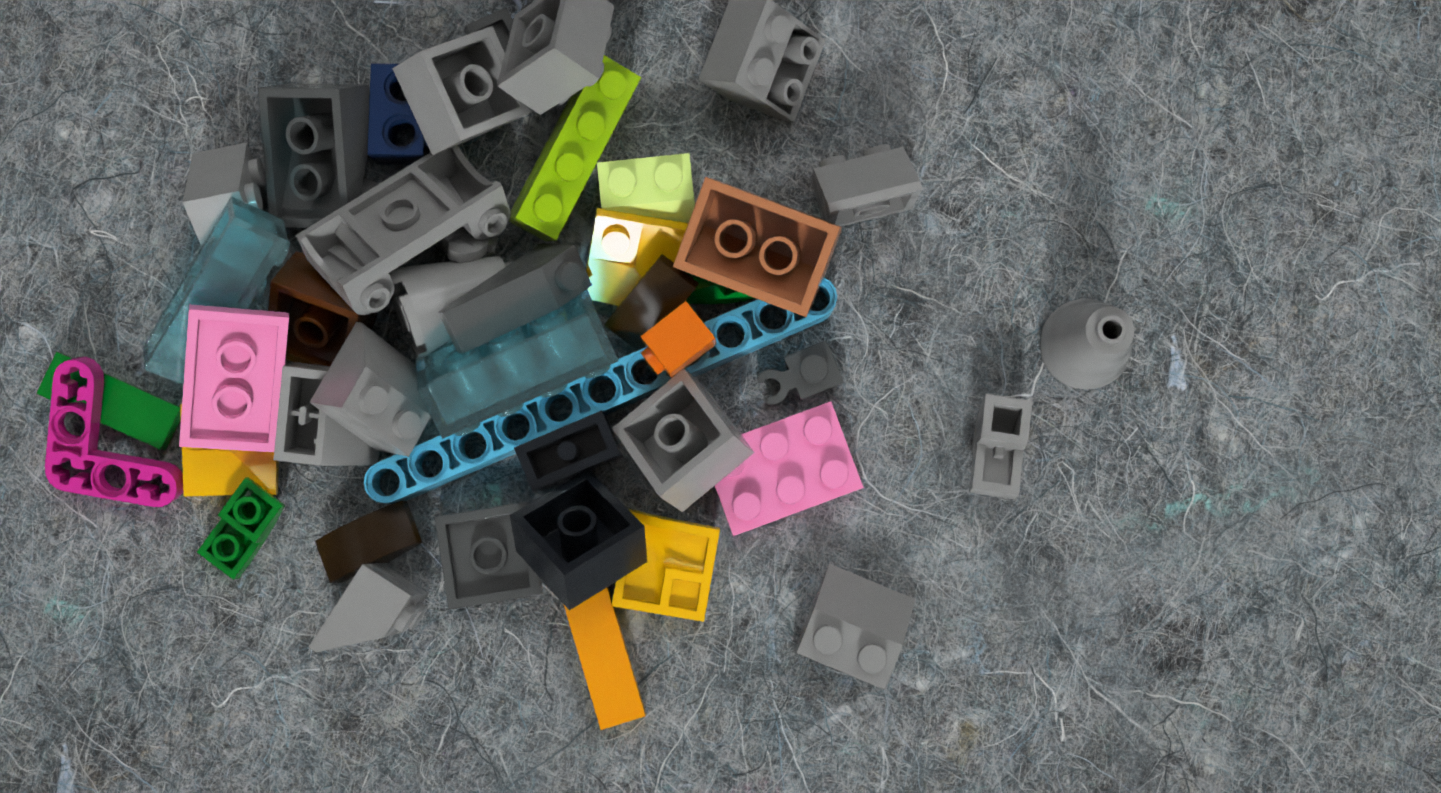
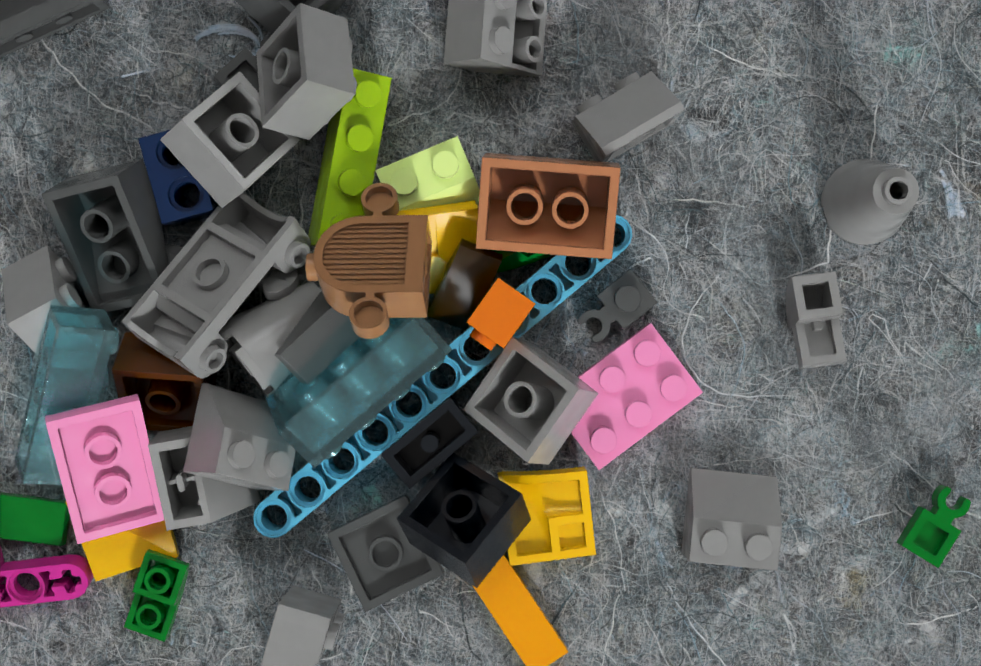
camera: 20 degrees left, 5 degrees up
dark brown slope [315,500,423,583] -> none
none -> medium nougat piece [305,183,432,339]
none -> green plate [896,484,971,568]

